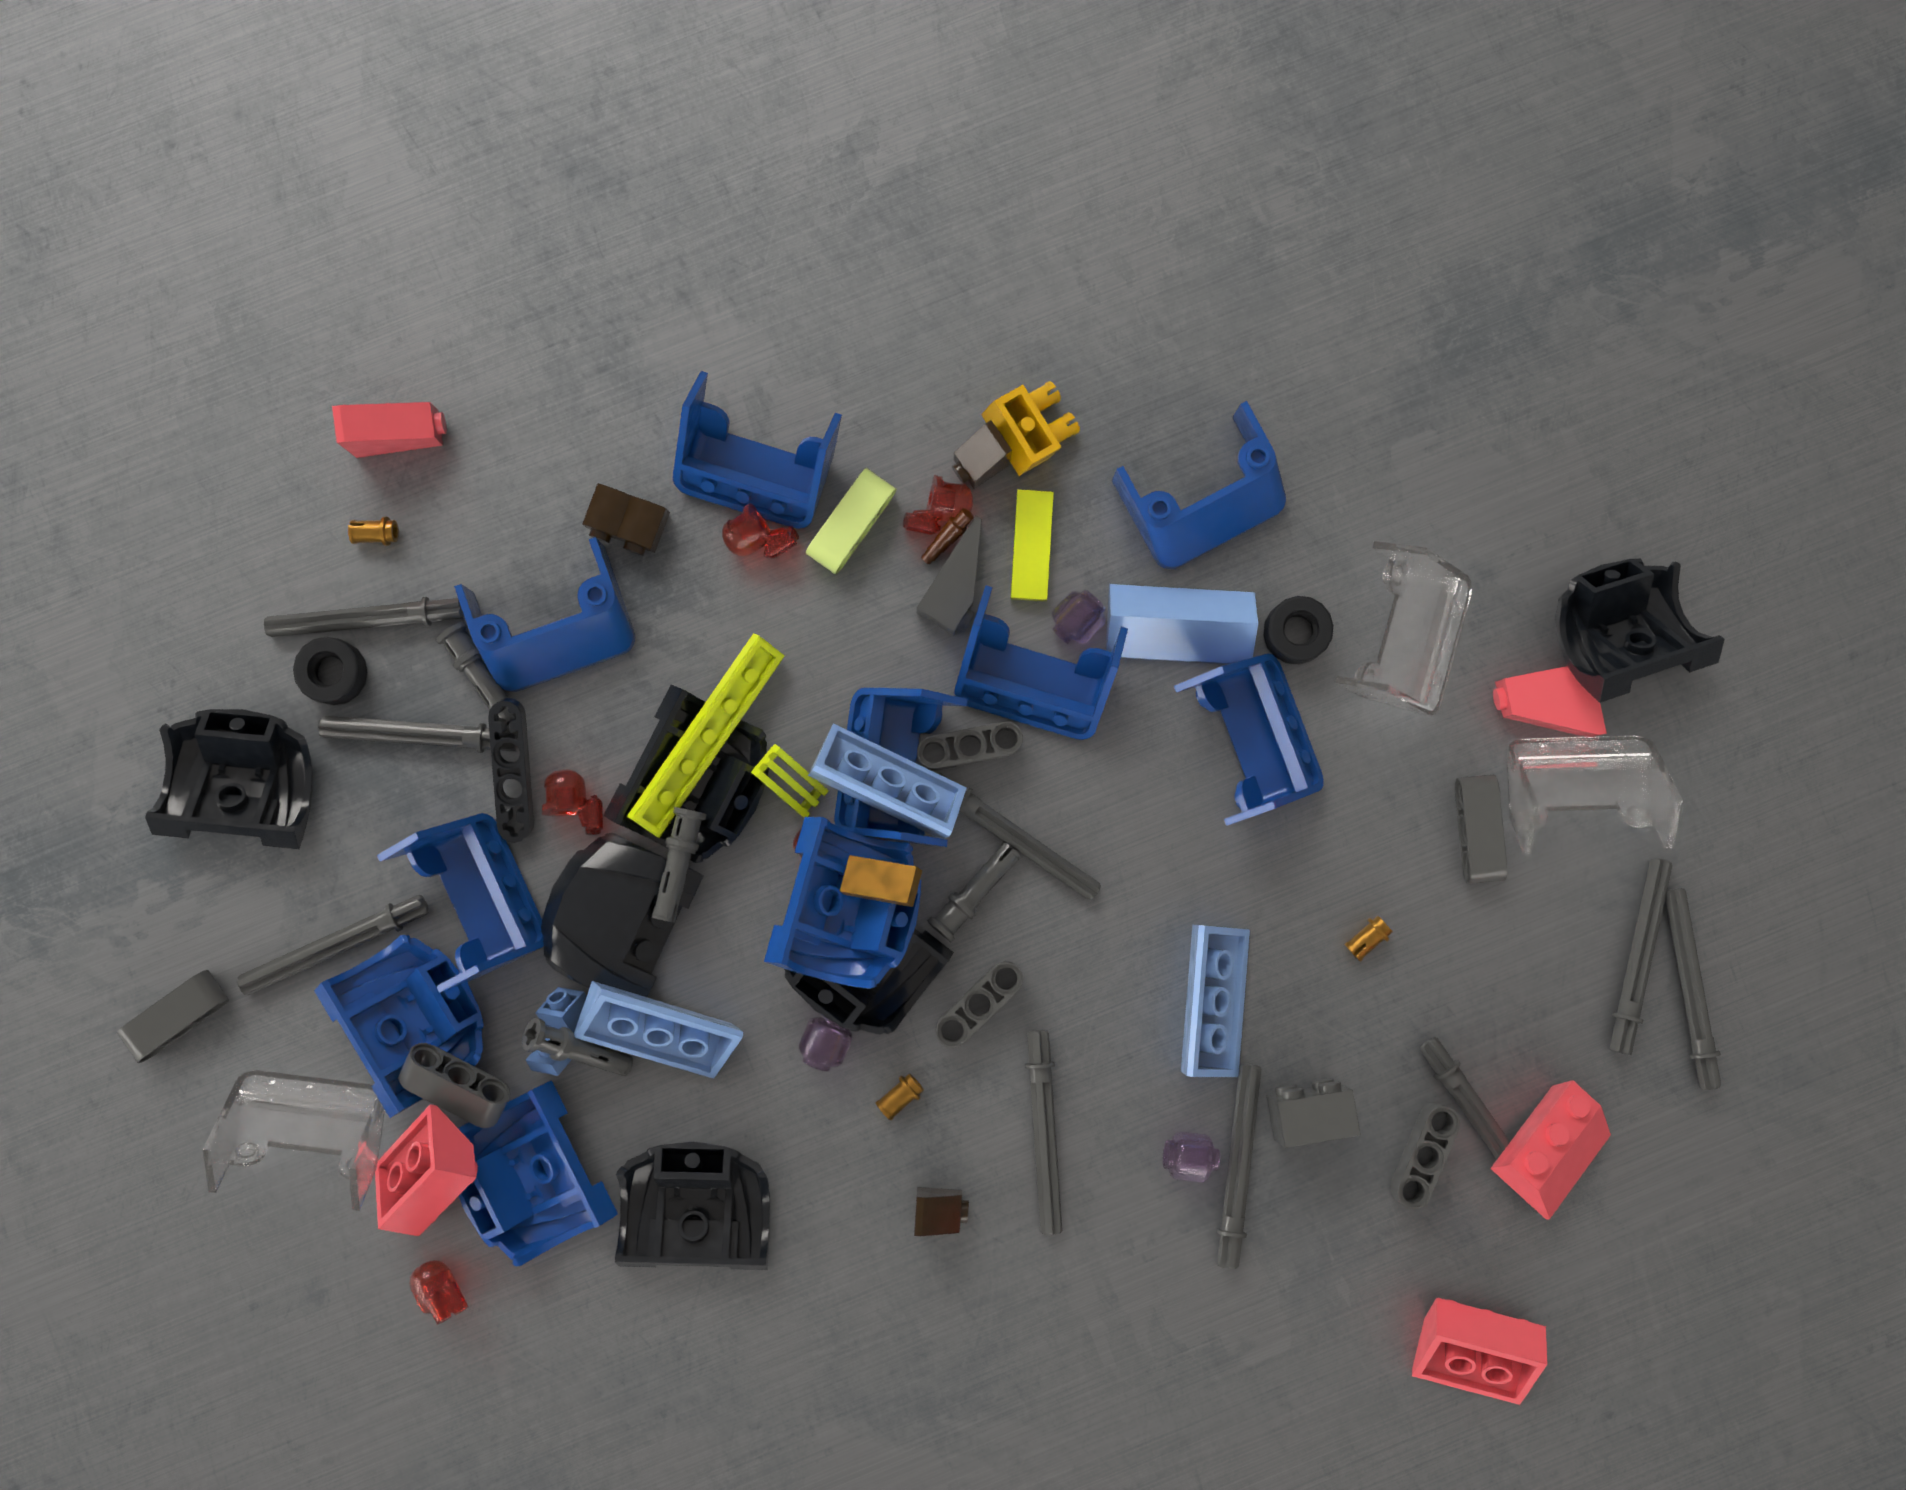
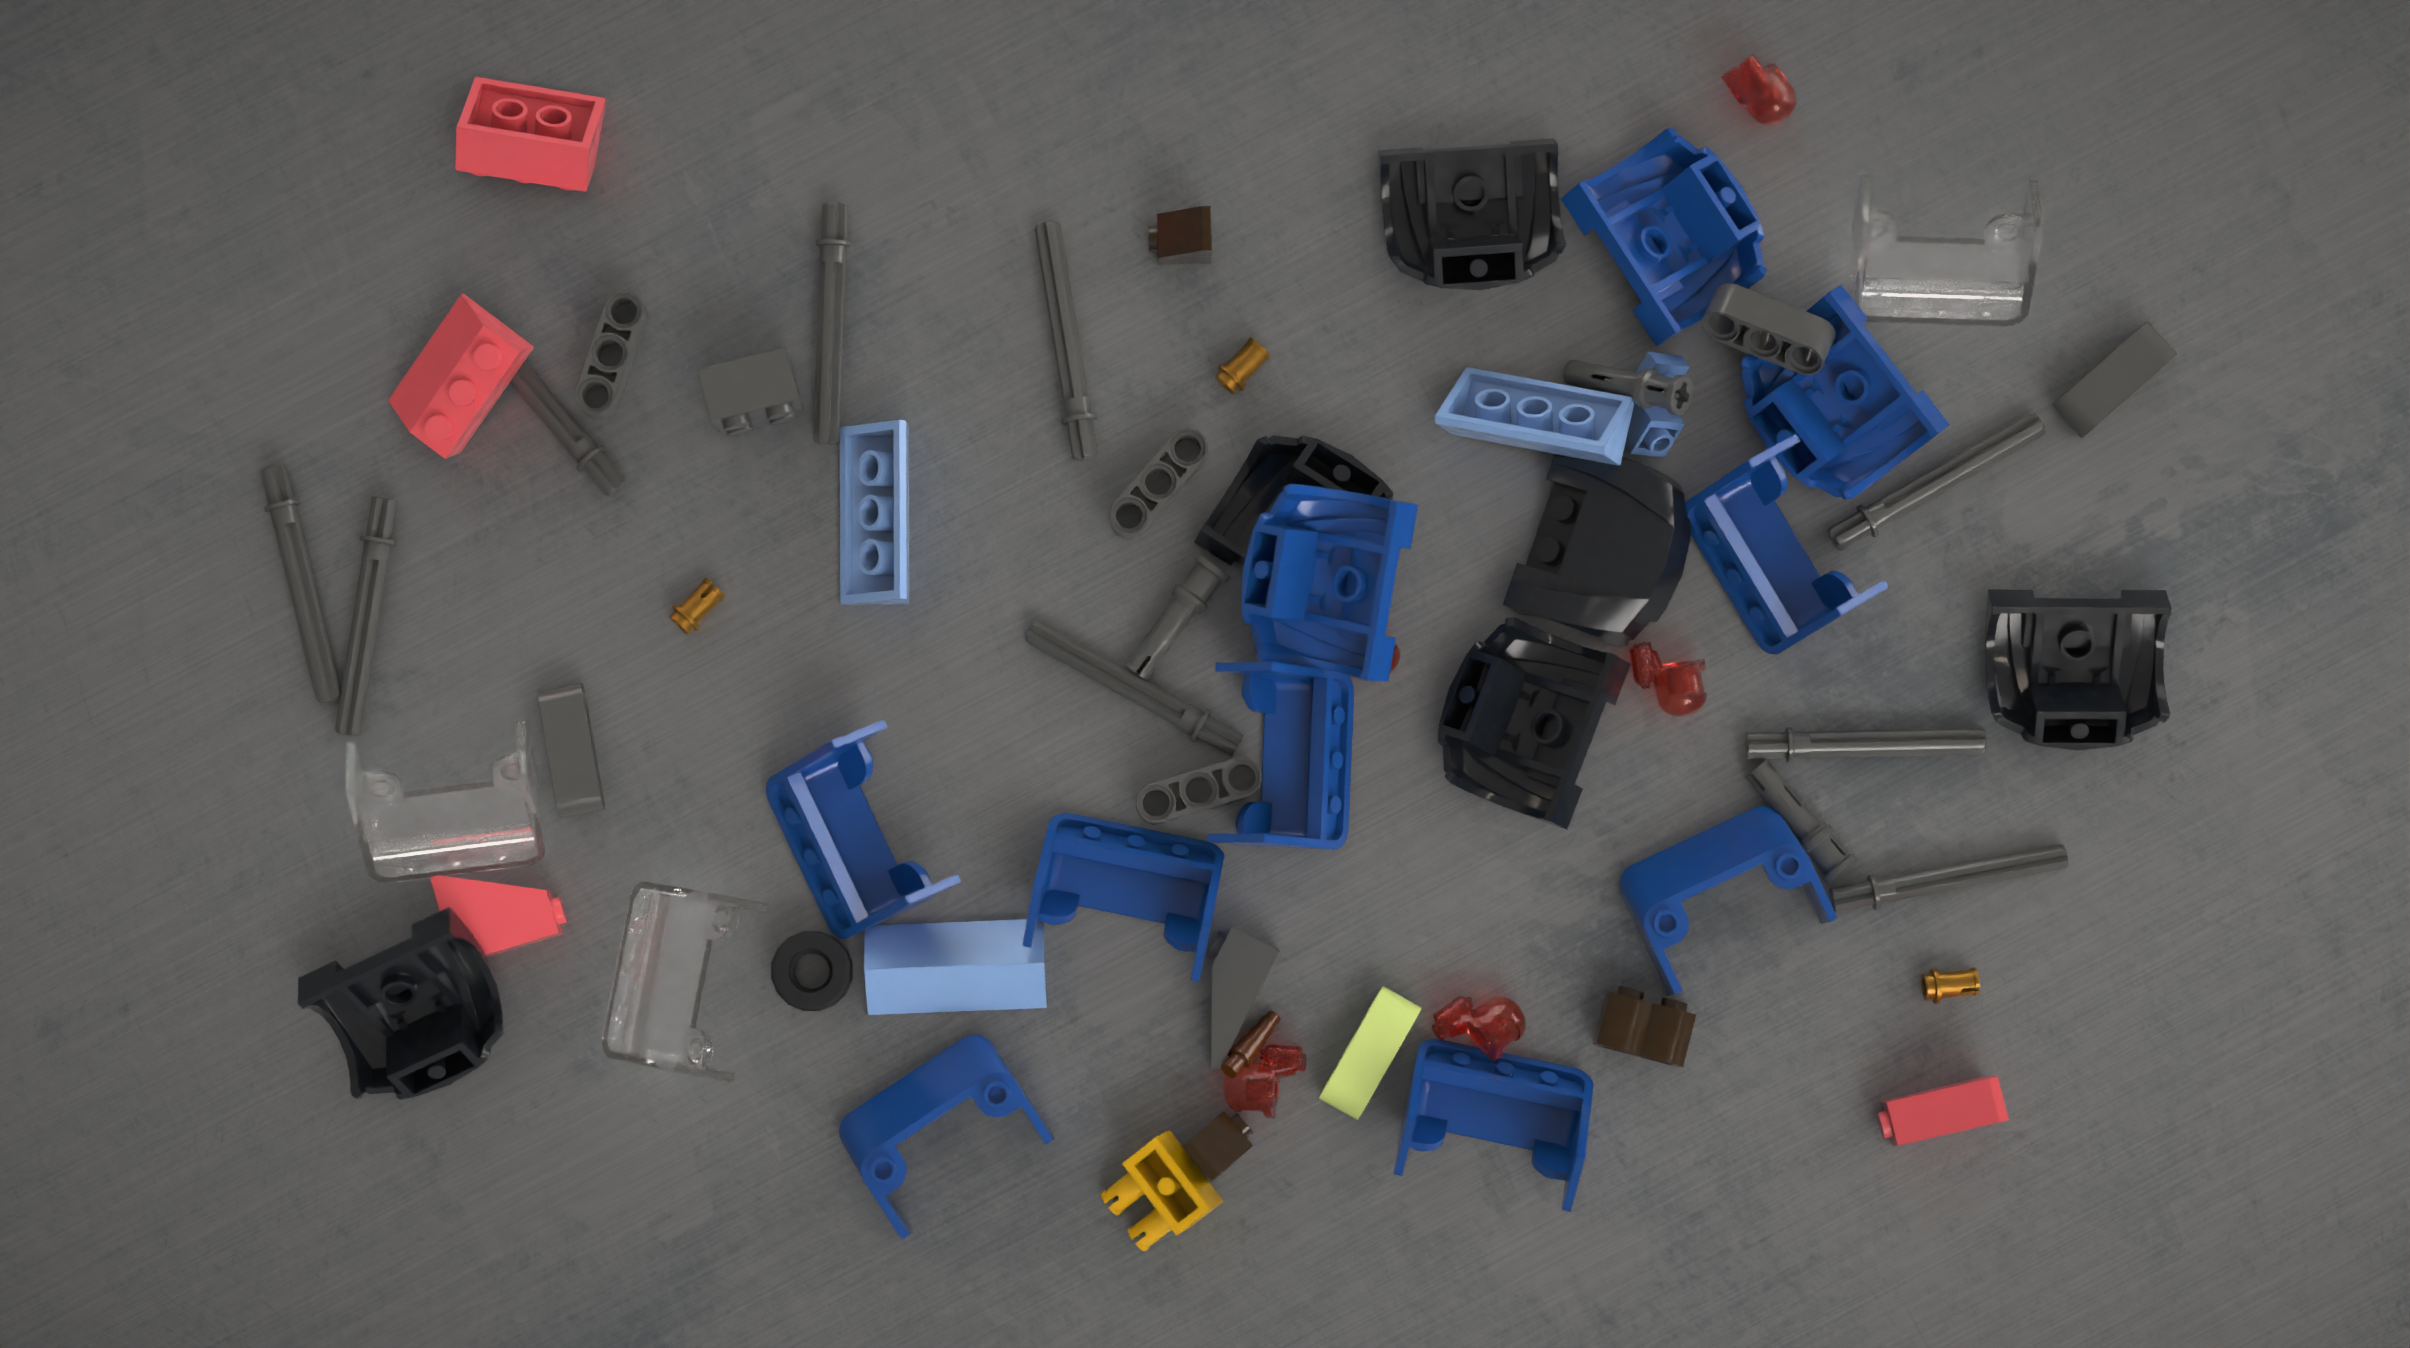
camera: 175 degrees right, 0 degrees up
black tyre [293,636,368,705] -> none
coral slope [374,1104,478,1236] -> none
black beam [488,698,534,843] -> none
neon yellow tile [627,633,785,838] -> none
dark grey pin [652,807,707,923] -> none
neon yellow tile [751,744,829,818] -> none
clear purple head [798,1016,853,1071] -> none
light blue slope [808,723,966,839] -> none
pearl gold tile [840,855,922,907] -> none
neon yellow tile [1010,489,1054,602] -> none
clear purple head [1052,589,1106,644] -> none
clear purple head [1163,1132,1220,1183] -> none

